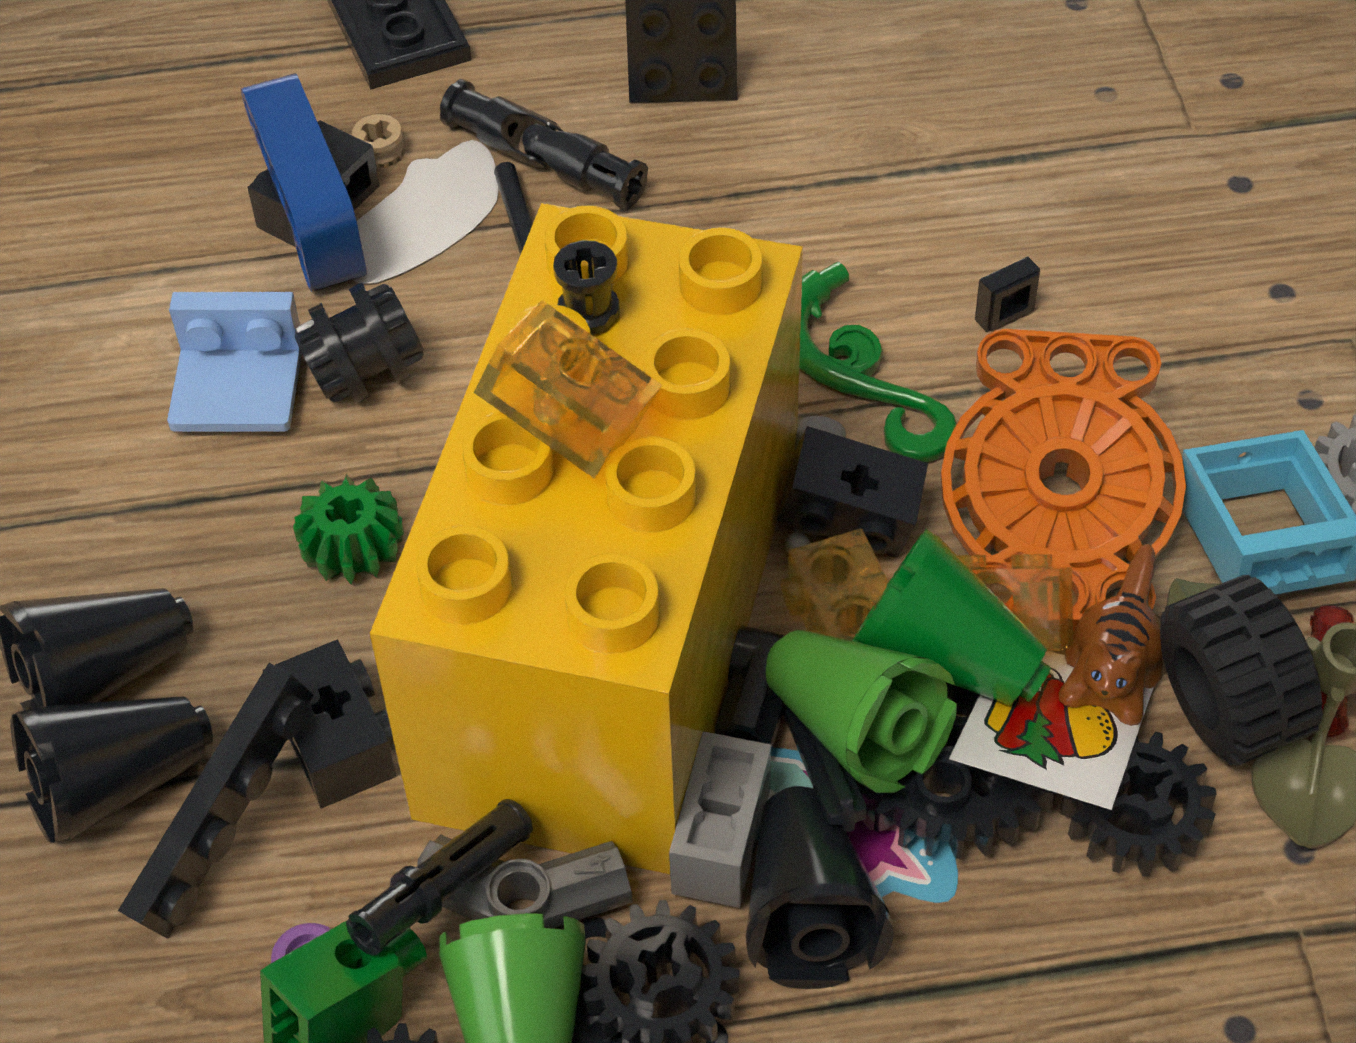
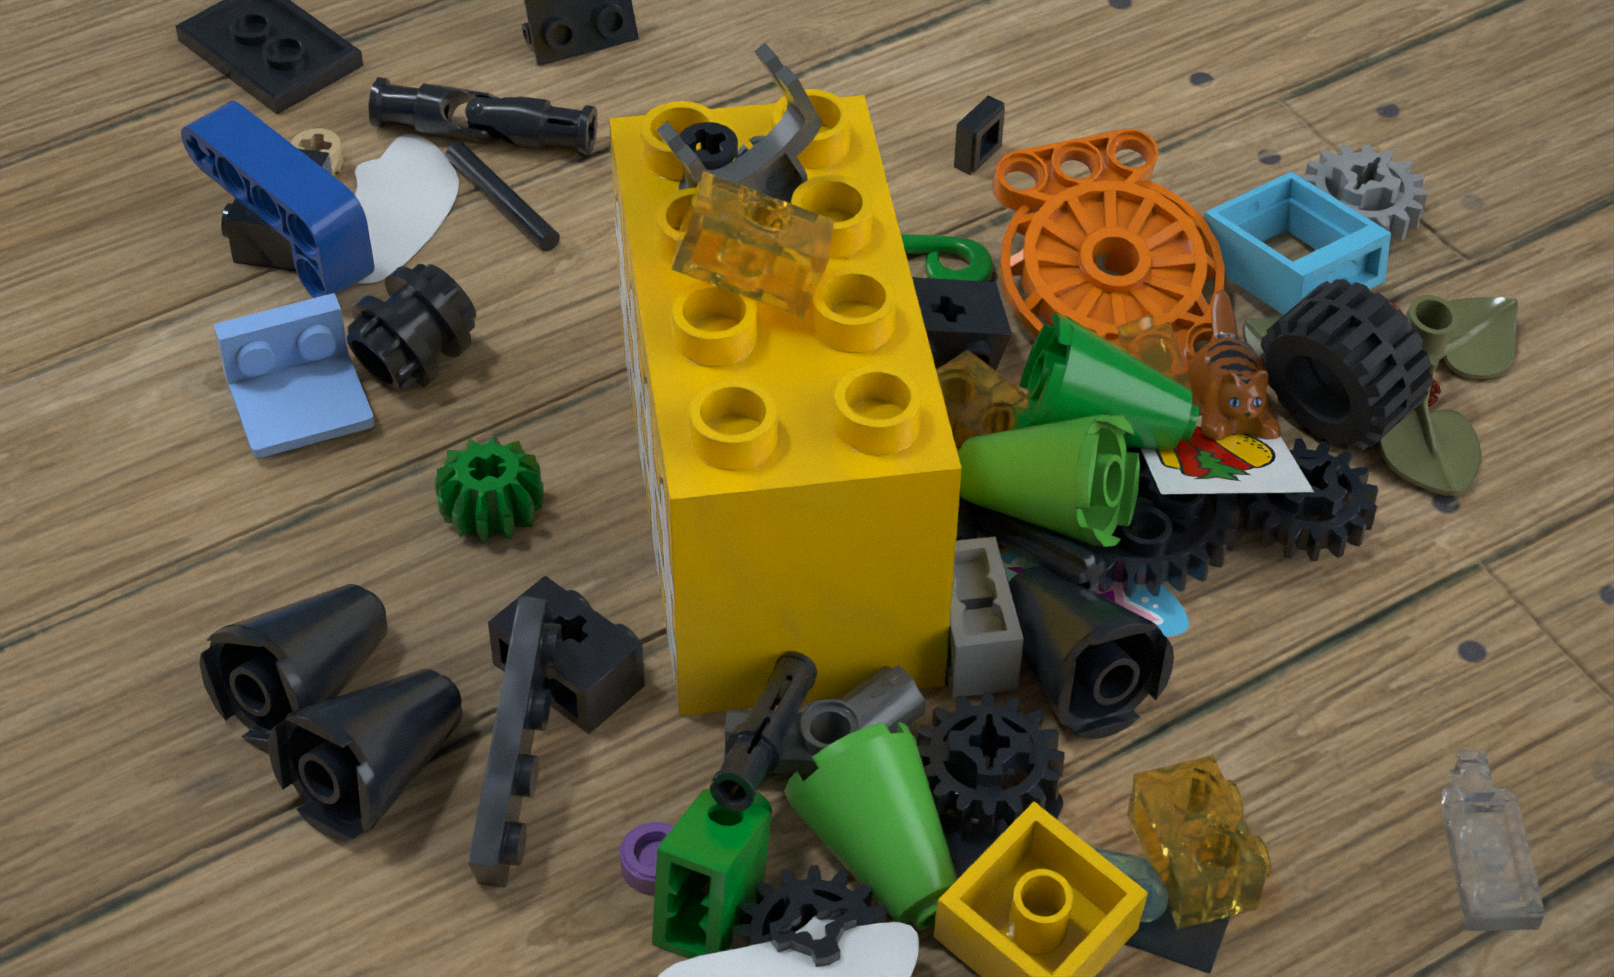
camera: 25 degrees left, 5 degrees down
none -> dark grey piece [656,43,821,210]

